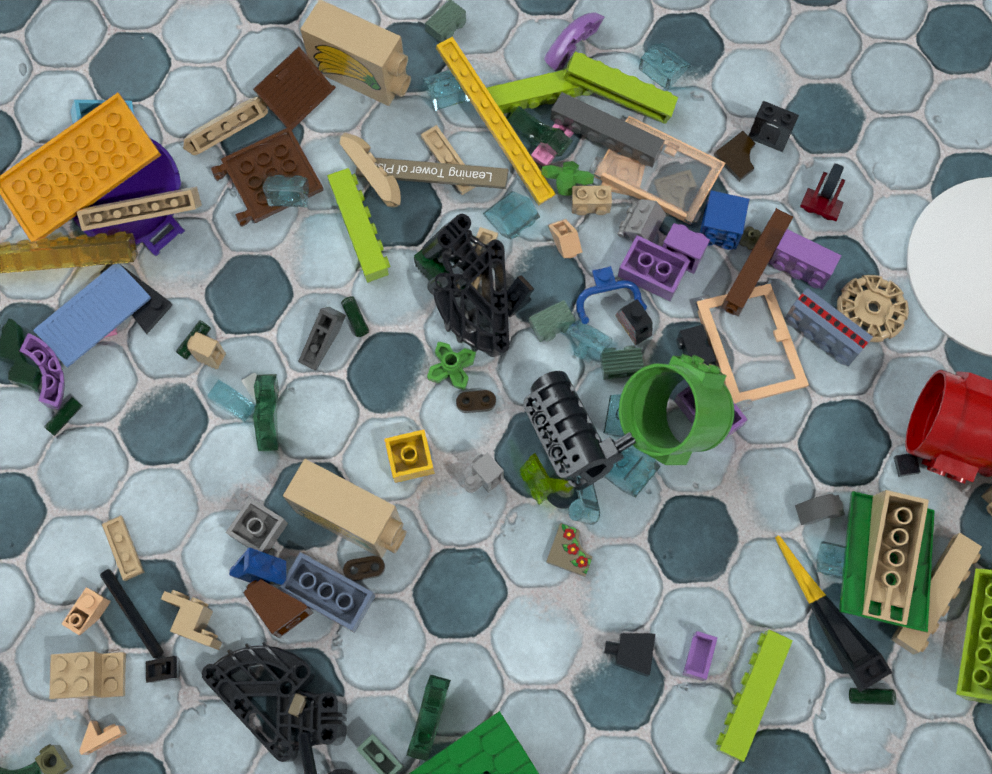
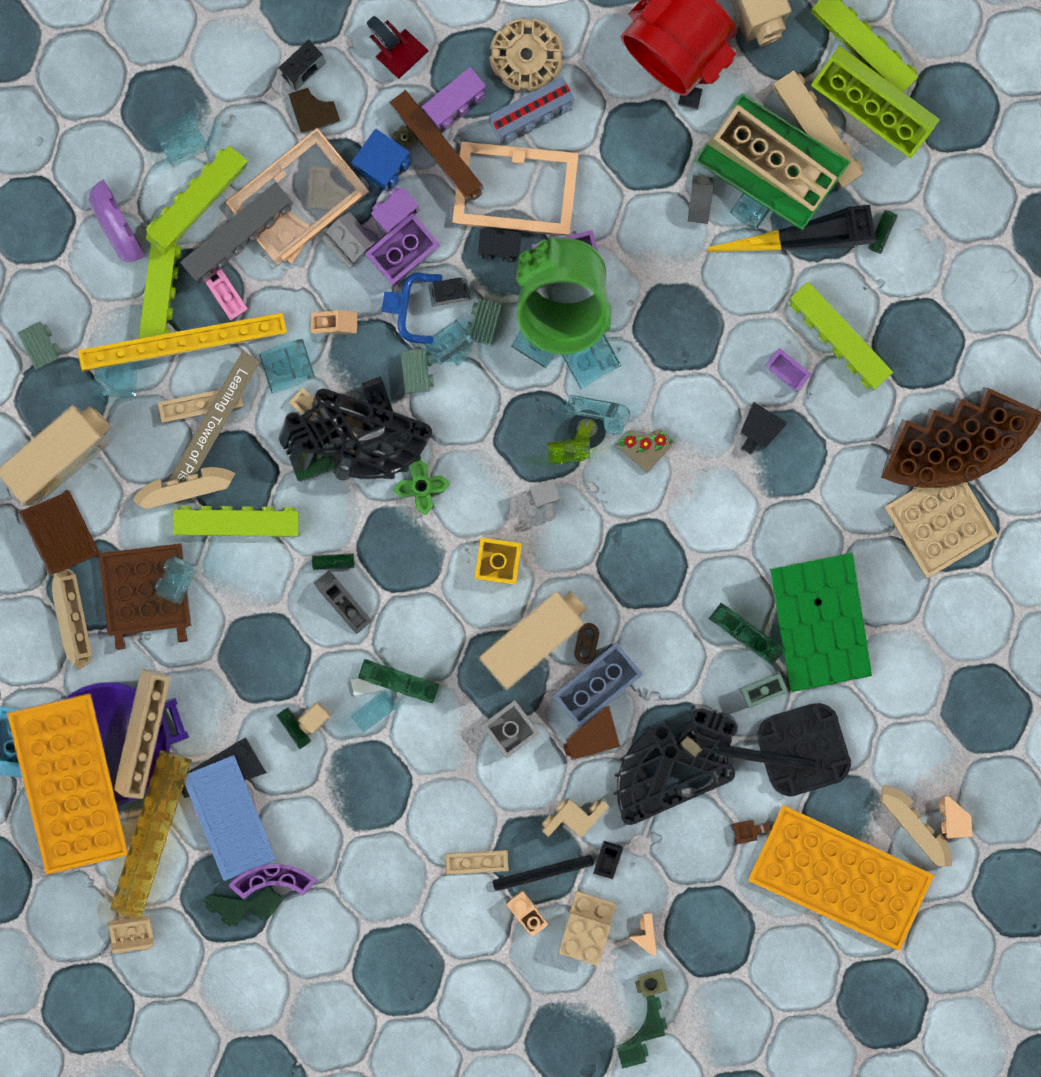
camera: 75 degrees left, 15 degrees up
dark green piece [44,397,83,436] -> none
blue bracket [229,547,286,585] -> none
dark brown plate [456,390,496,413] -> none
clear green arch [507,106,573,157] -> none
black piece [523,371,637,490] -> none
bright green plant [541,161,594,196] -> none
tan bracket [572,186,612,215] -> none

